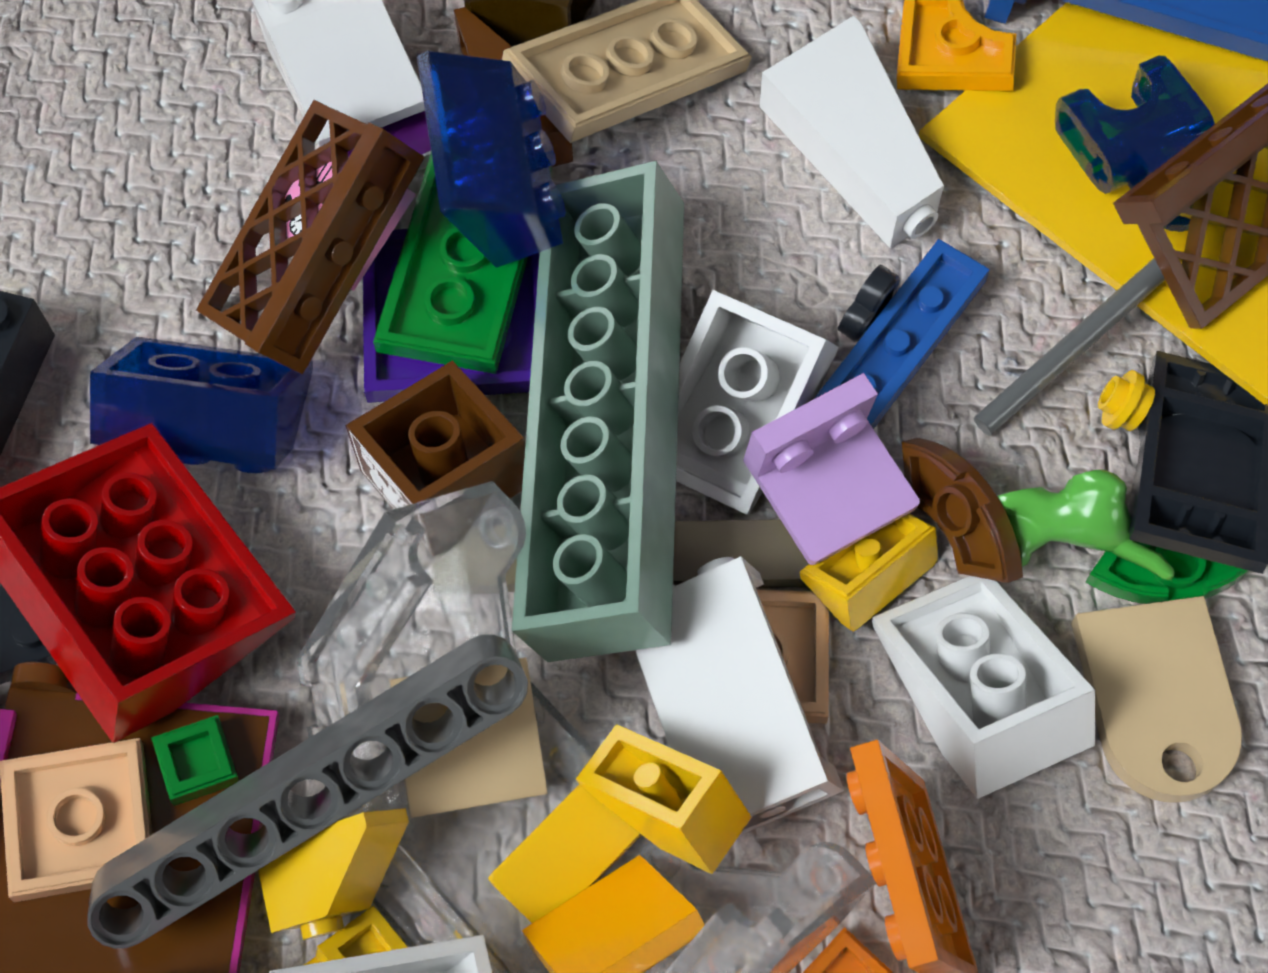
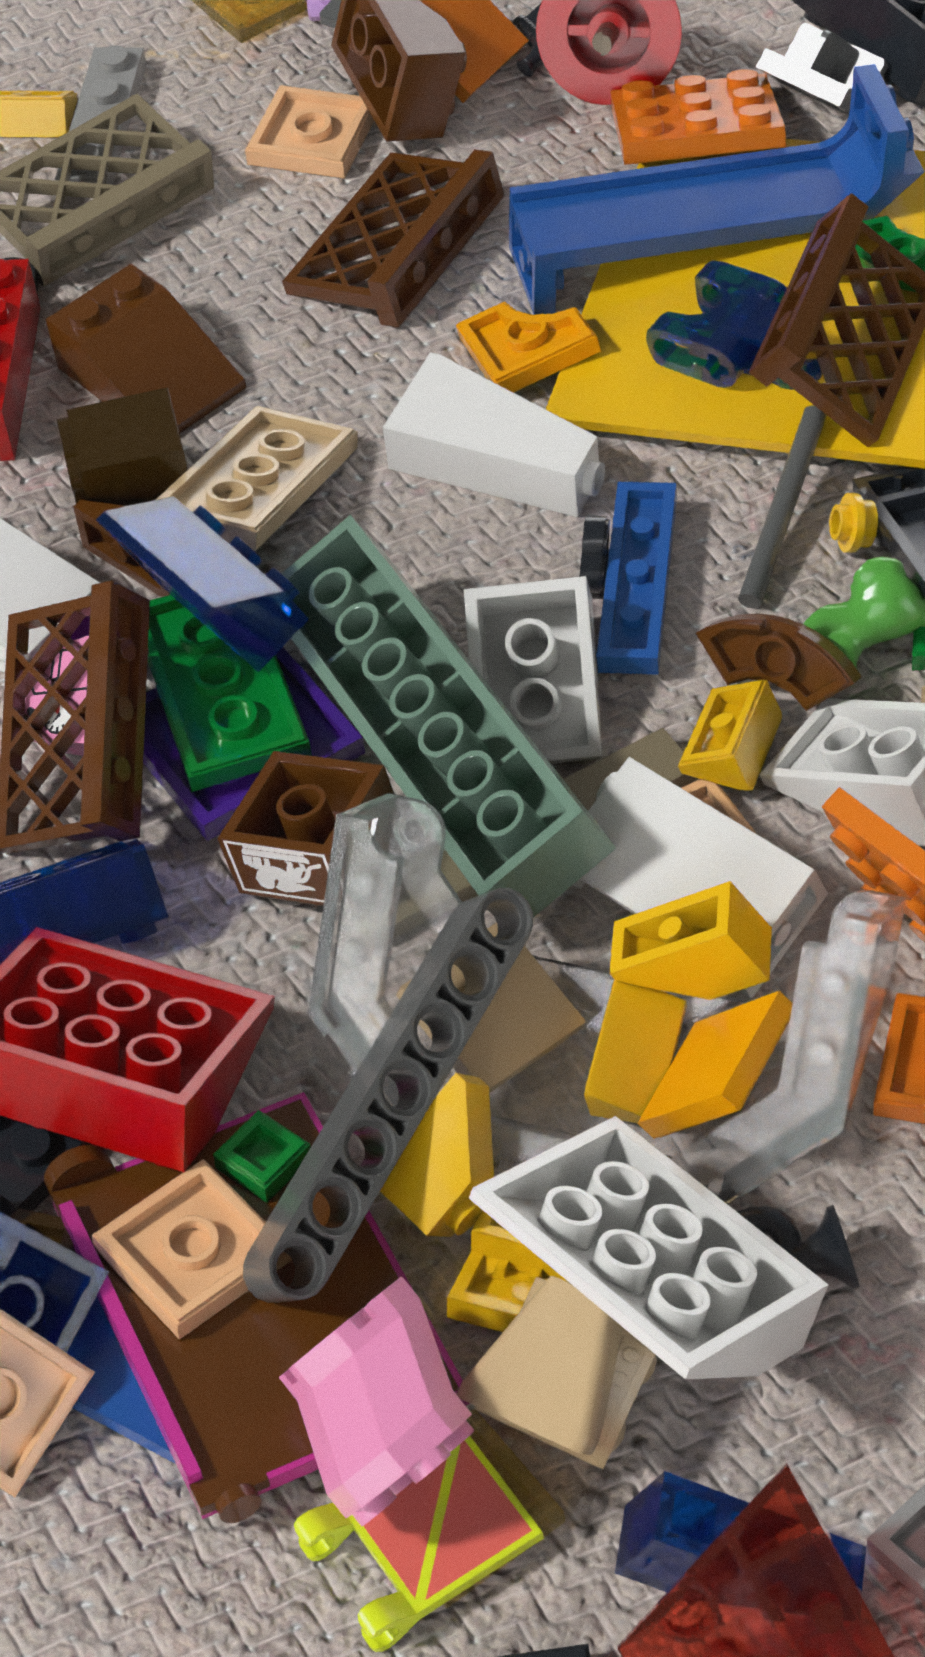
camera: 25 degrees left, 15 degrees down
lavender bracket [743,373,920,565] -> none

